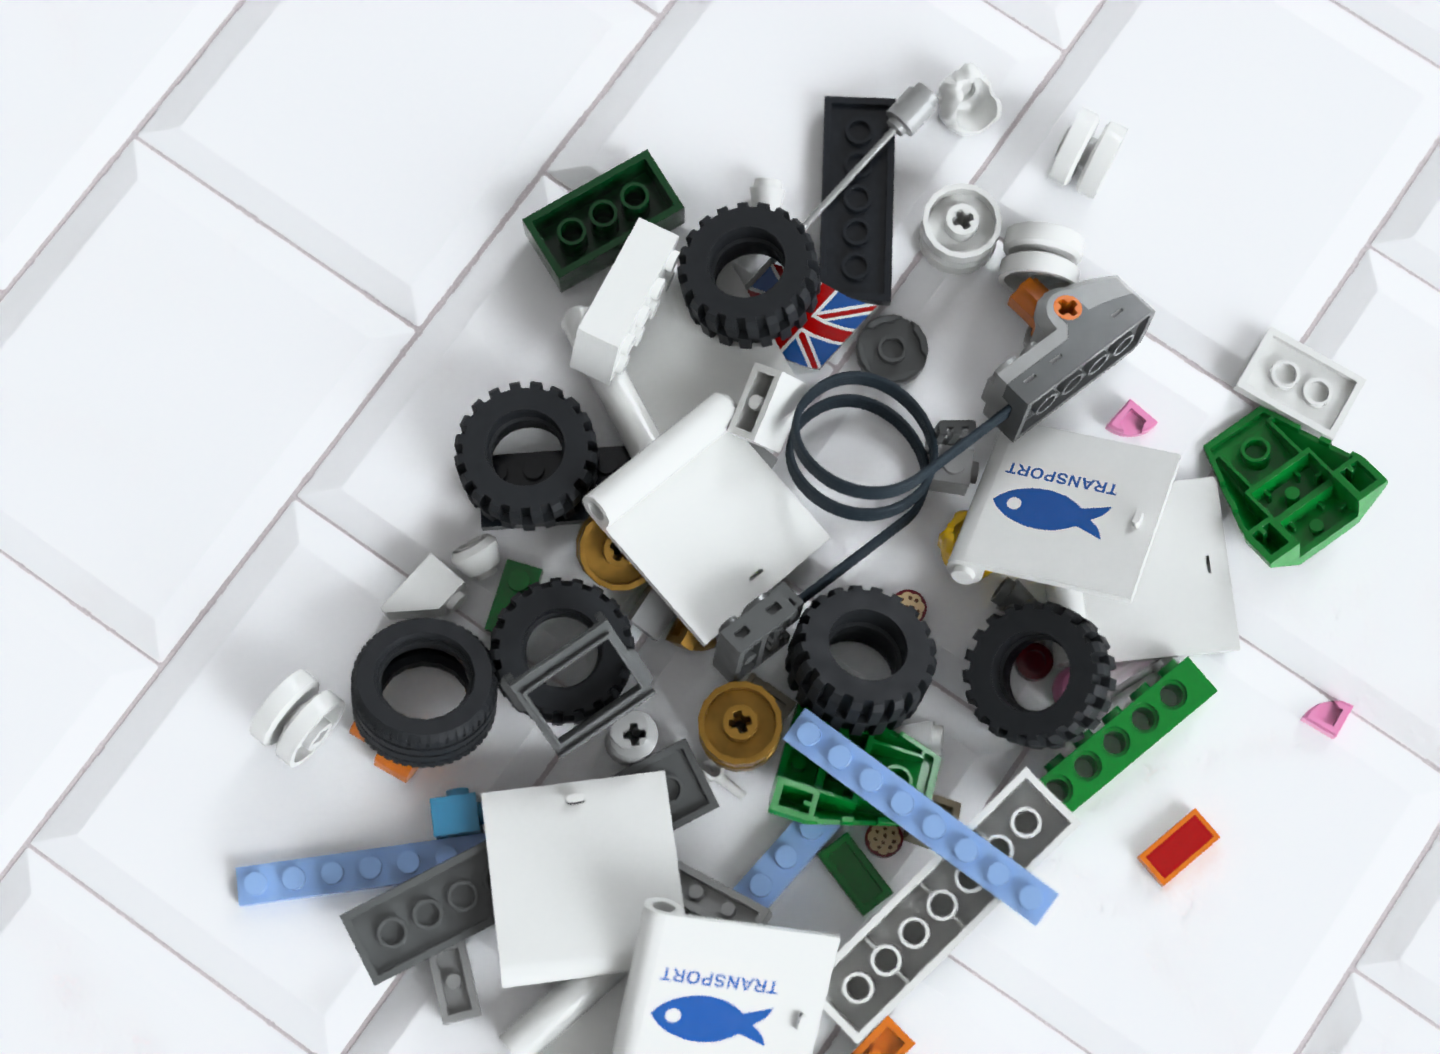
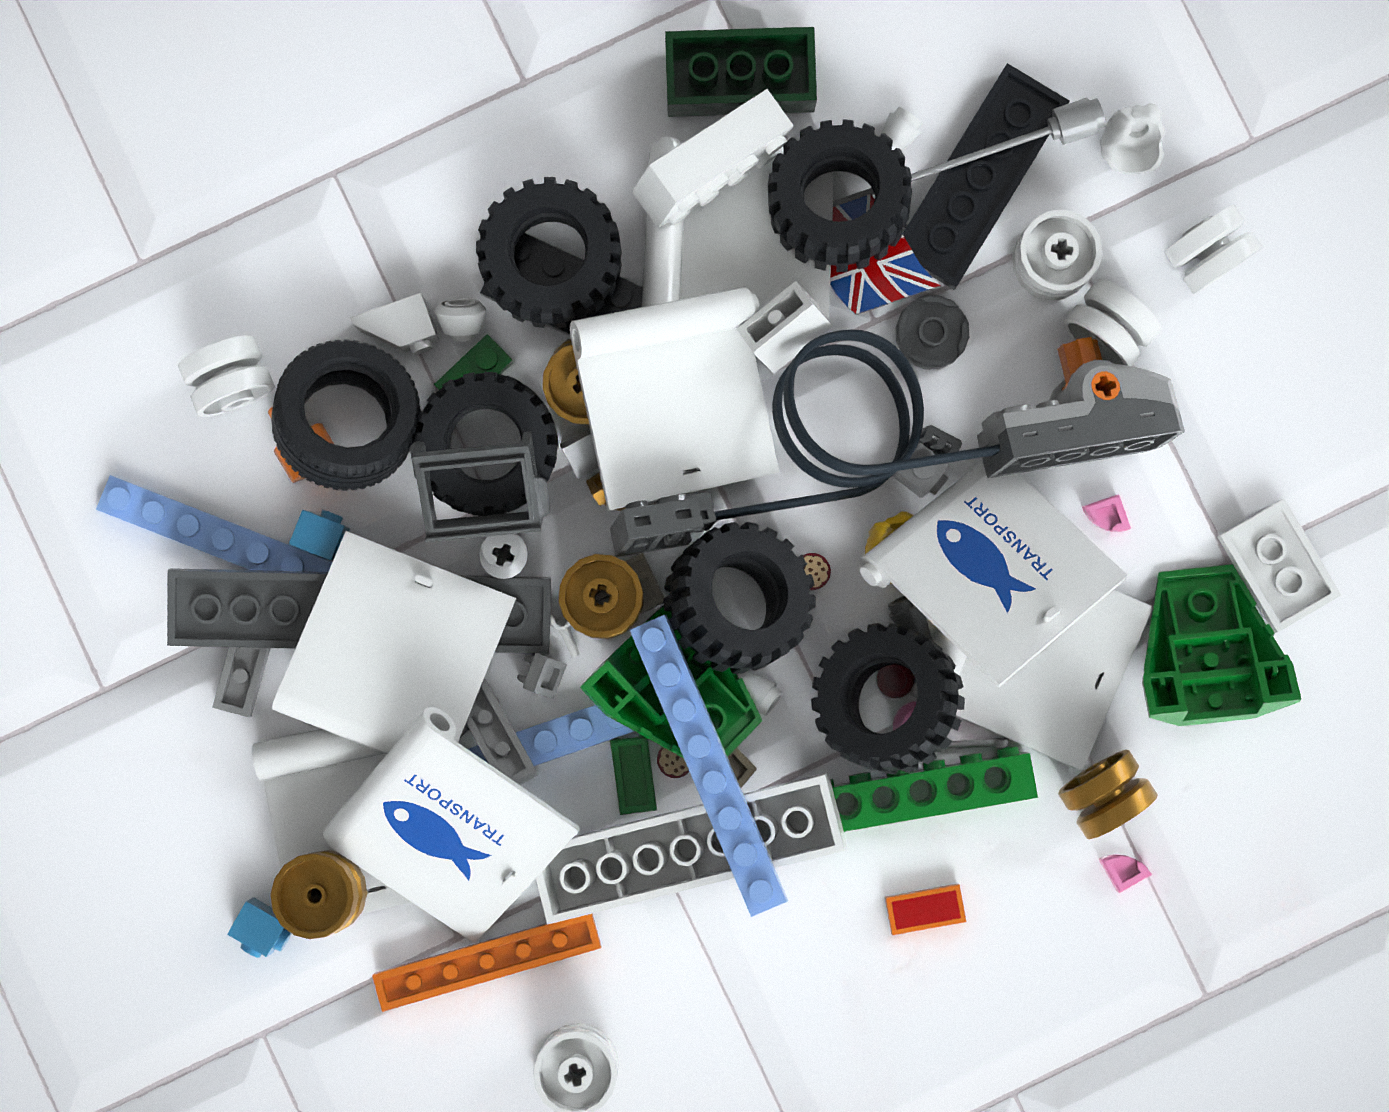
camera: 25 degrees right, 10 degrees up
none -> light grey tile [517,653,567,699]
none -> pearl gold wheel [1057,749,1158,840]

